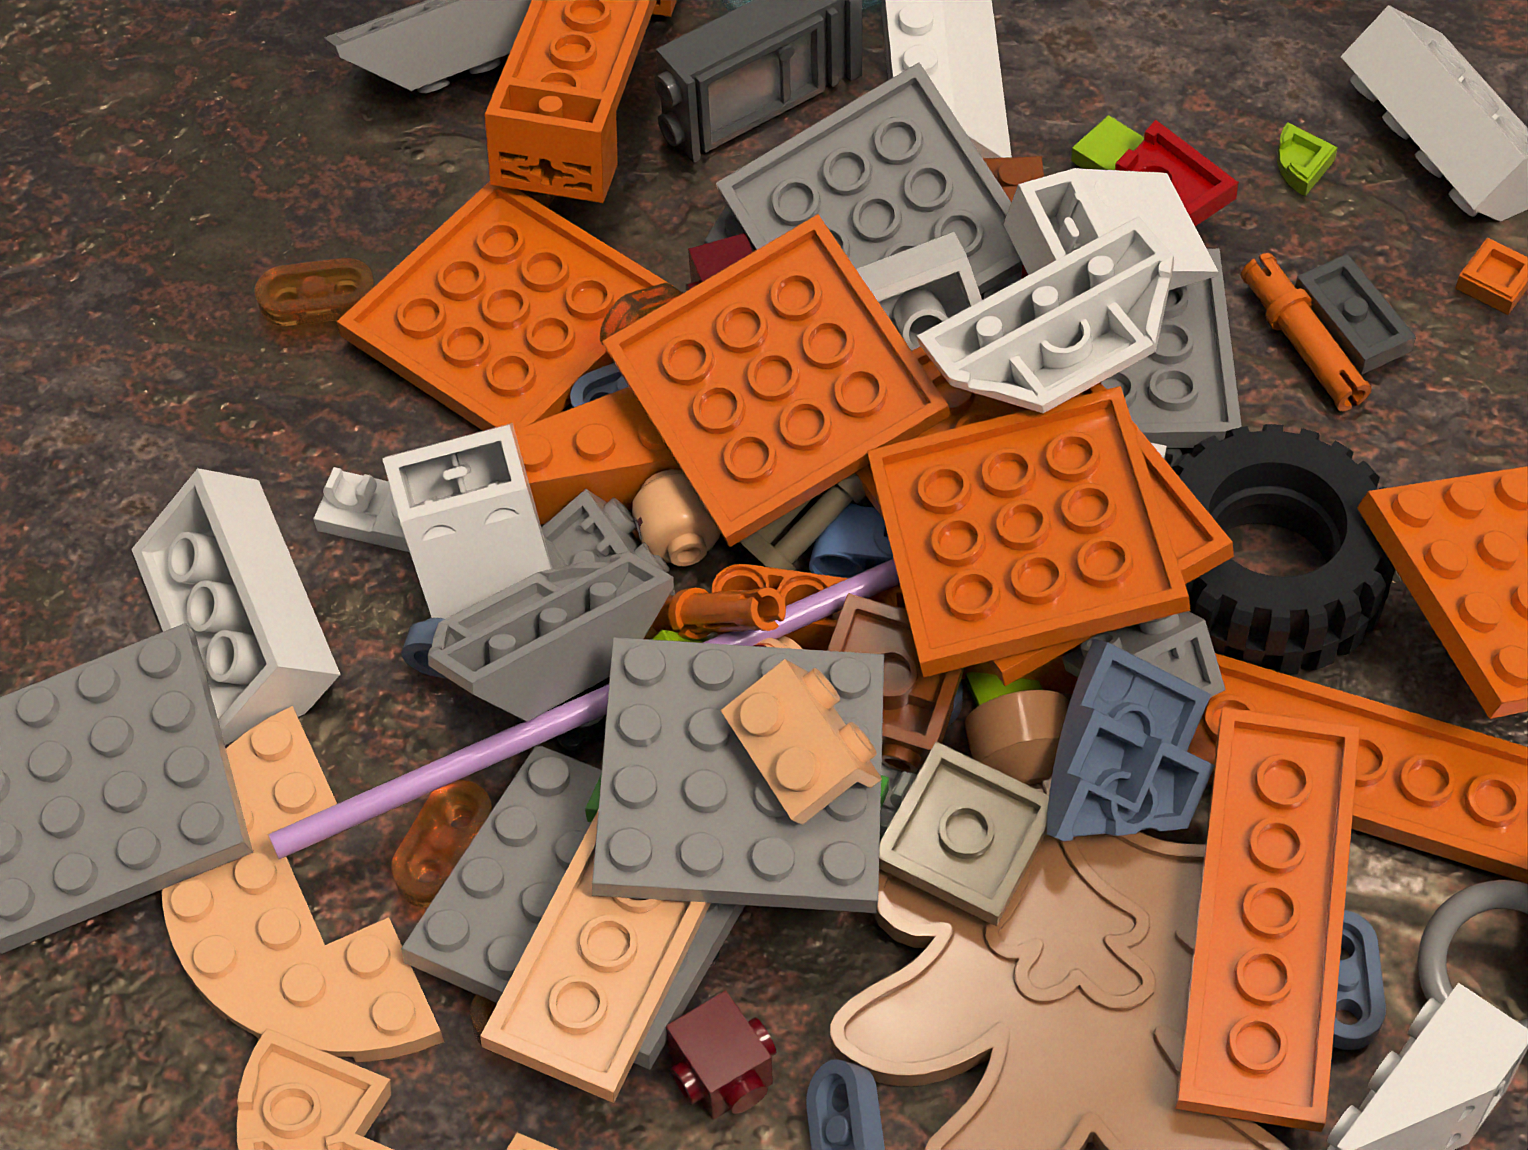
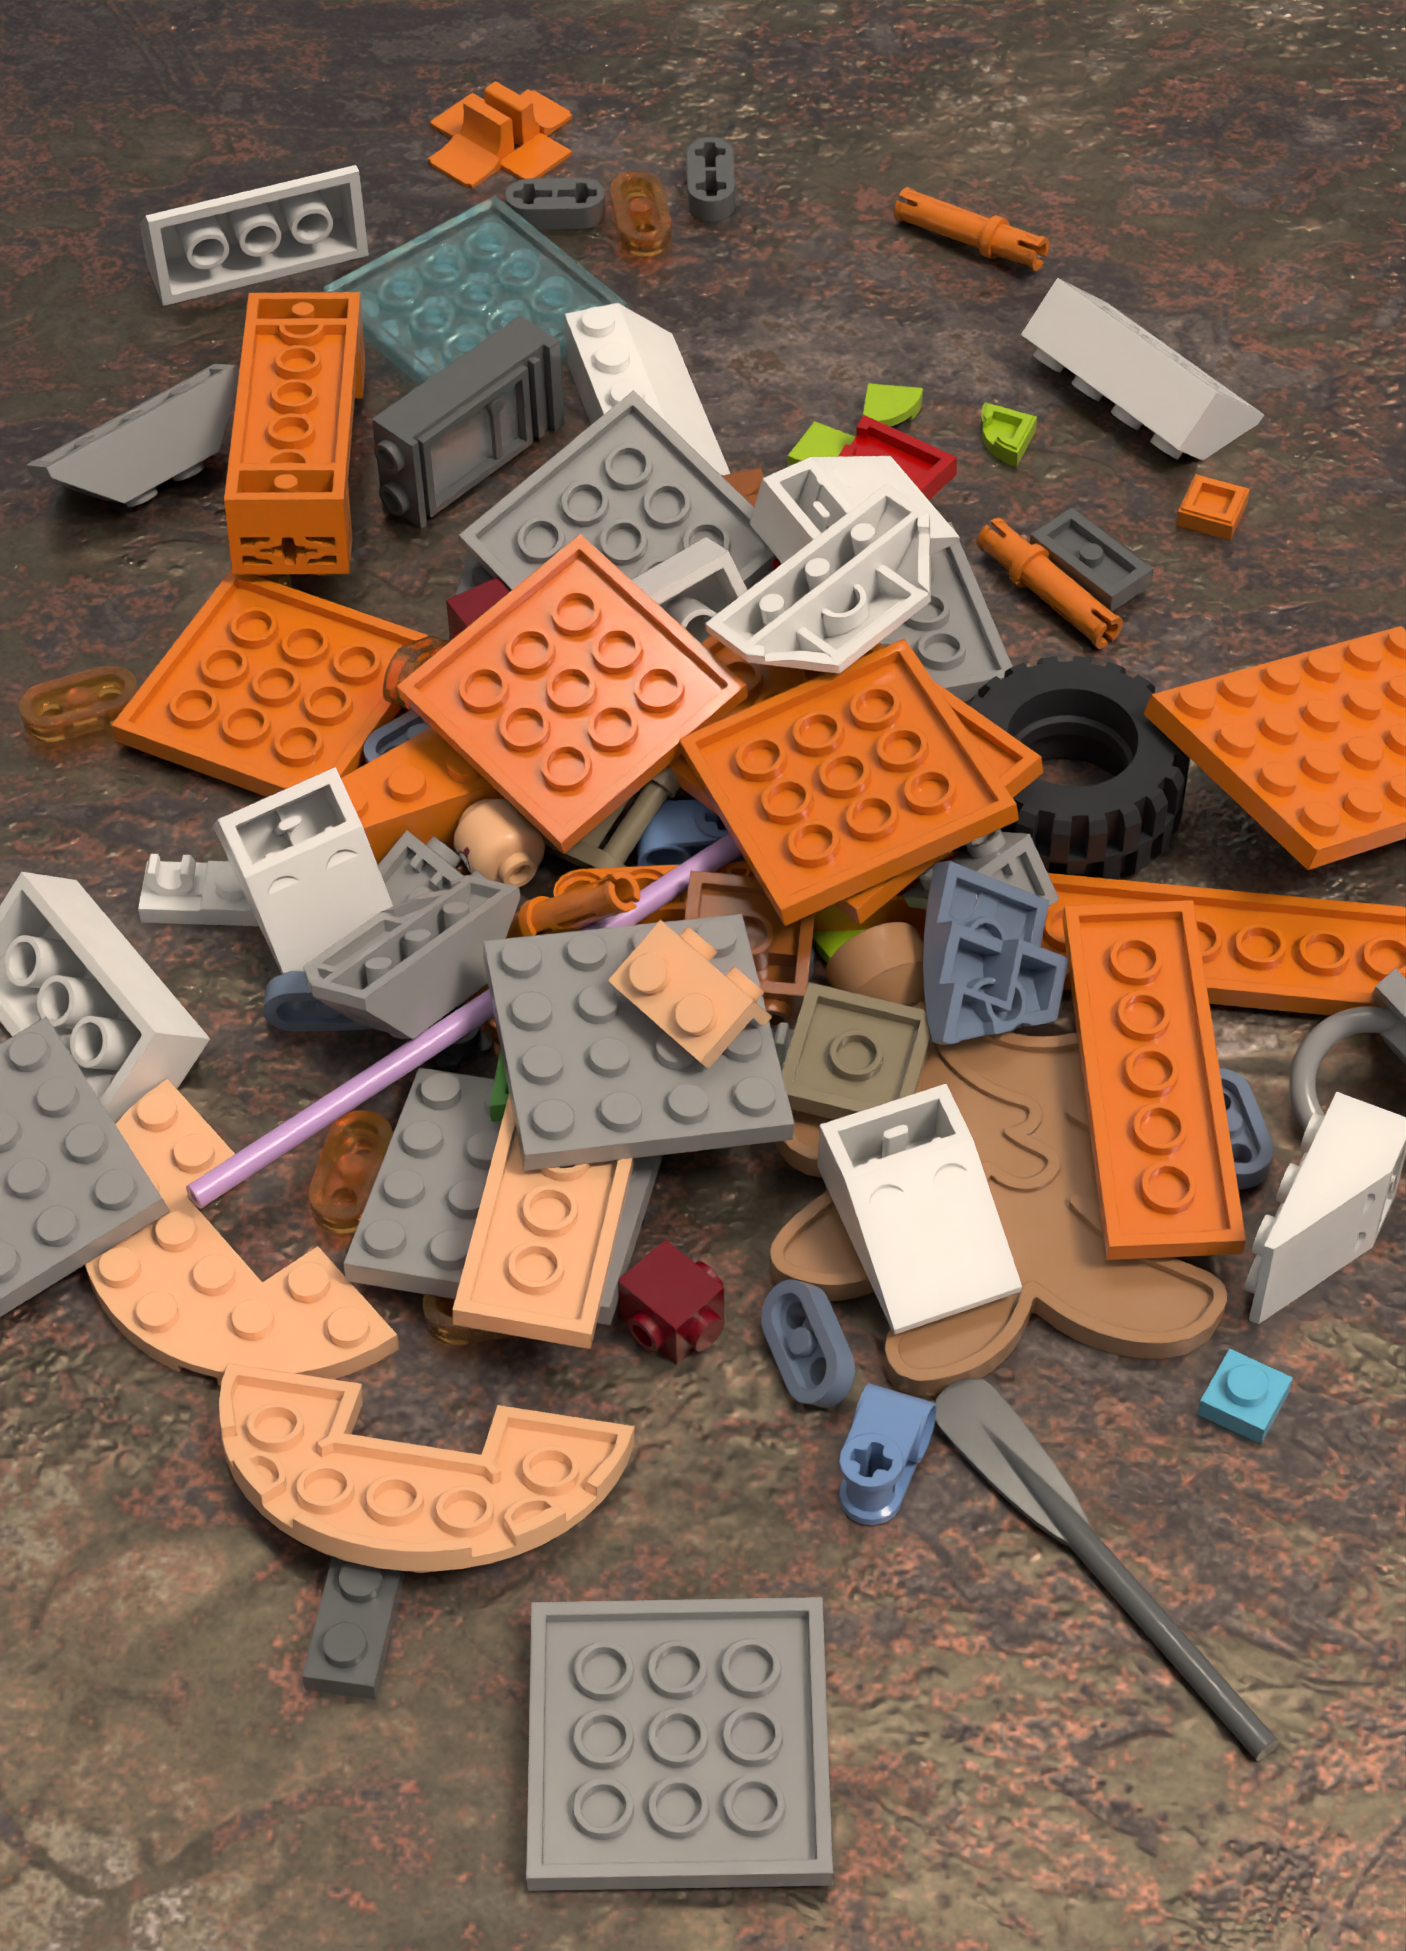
camera: 15 degrees left, 5 degrees down
none -> white slope [817,1084,1022,1335]
none -> lime tile [863,383,923,427]

